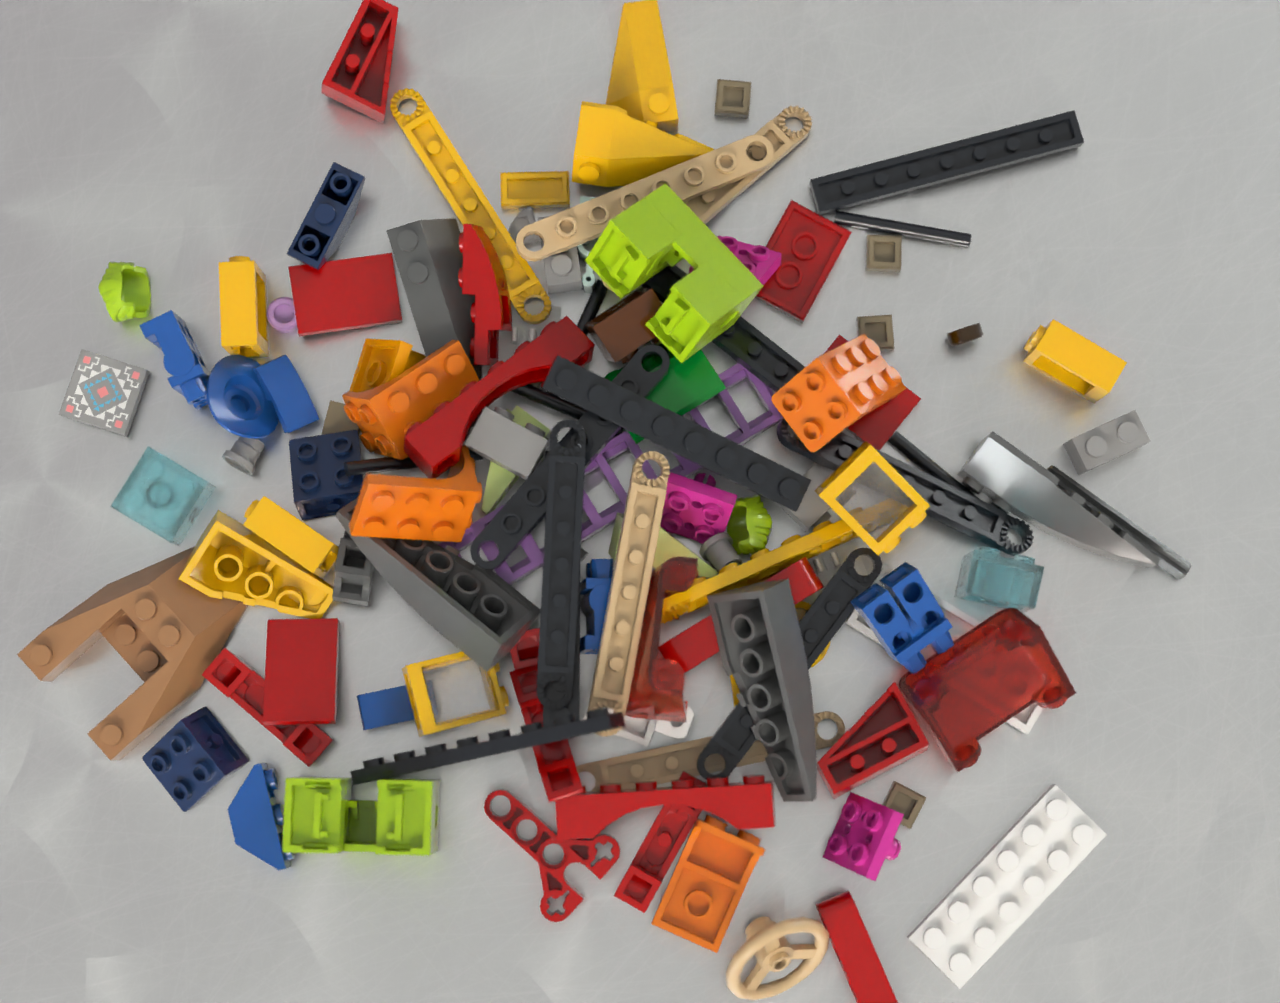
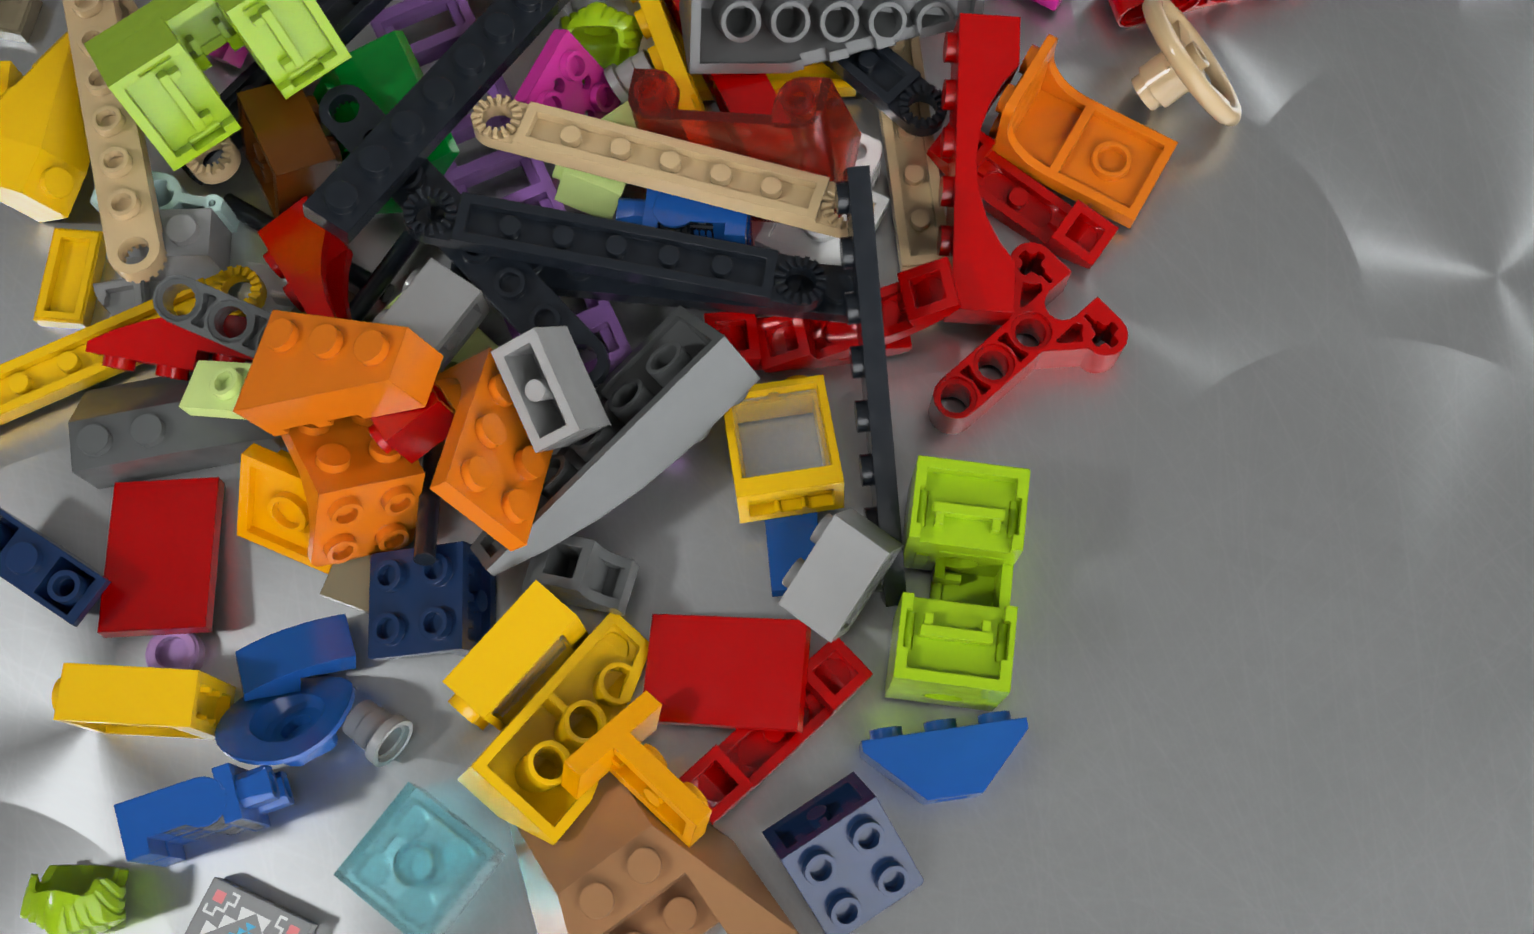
camera: 80 degrees left, 10 degrees down
none -> dark grey beam [152,275,271,358]
none -> yellowish green plate [179,360,252,420]
none -> orange wedge [233,310,444,437]
none -> light grey brick [491,326,611,453]
none -> light orange bracket [561,690,712,848]
none -> light grey brick [778,508,904,643]

